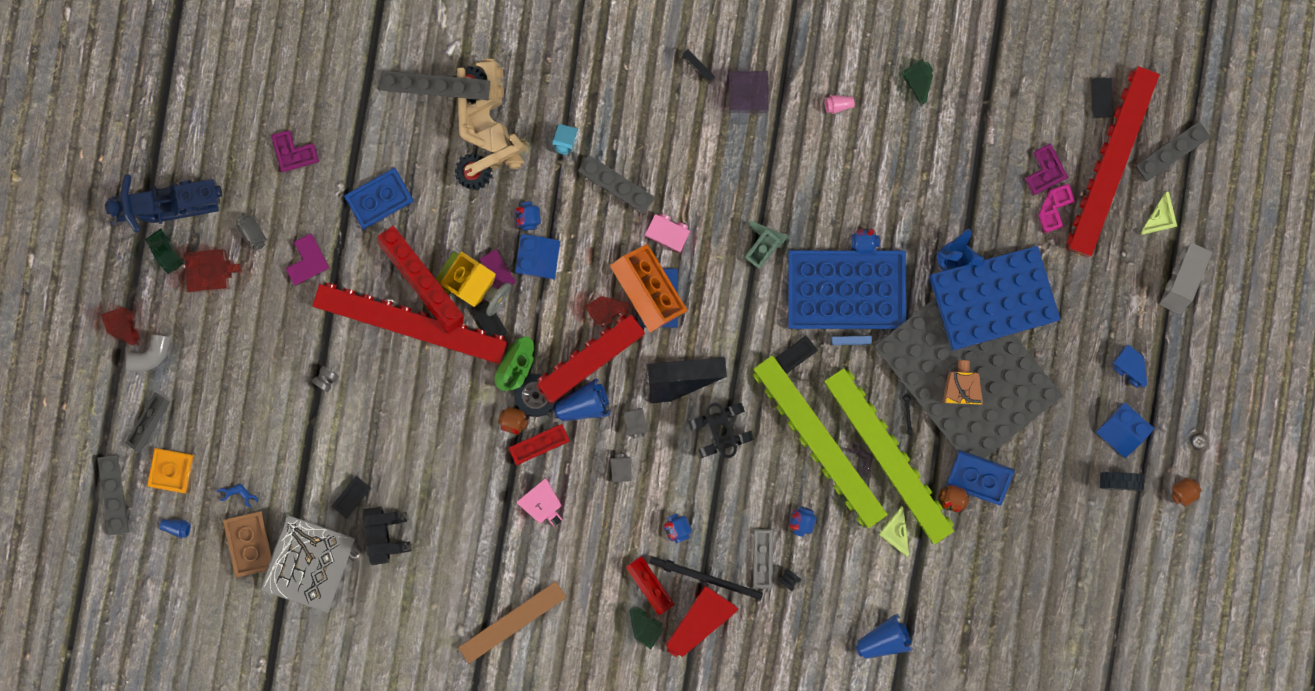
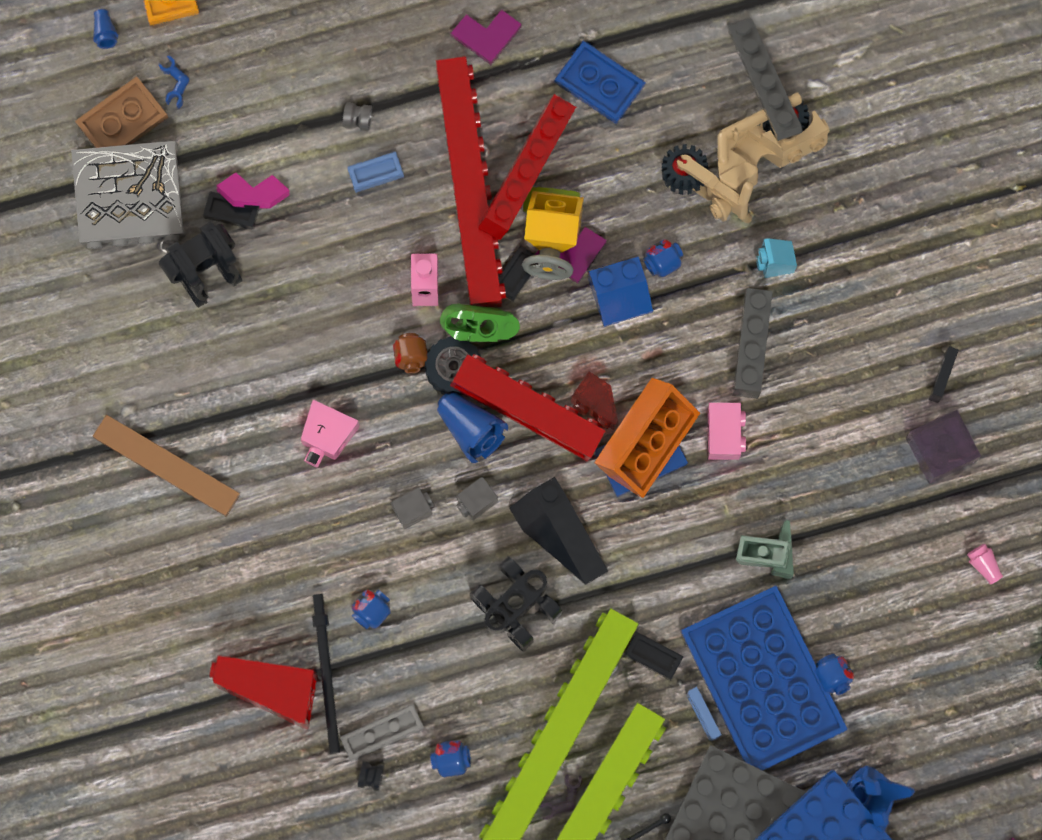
camera: 70 degrees right, 10 degrees down
red plate [509,424,570,466] -> none
red plate [626,556,675,616] -> none
clear green slope [629,606,664,649] -> none
none -> dark pink tile [217,173,289,209]
none -> medium blue tile [347,151,404,193]
none -> bright pink torso [411,254,438,306]

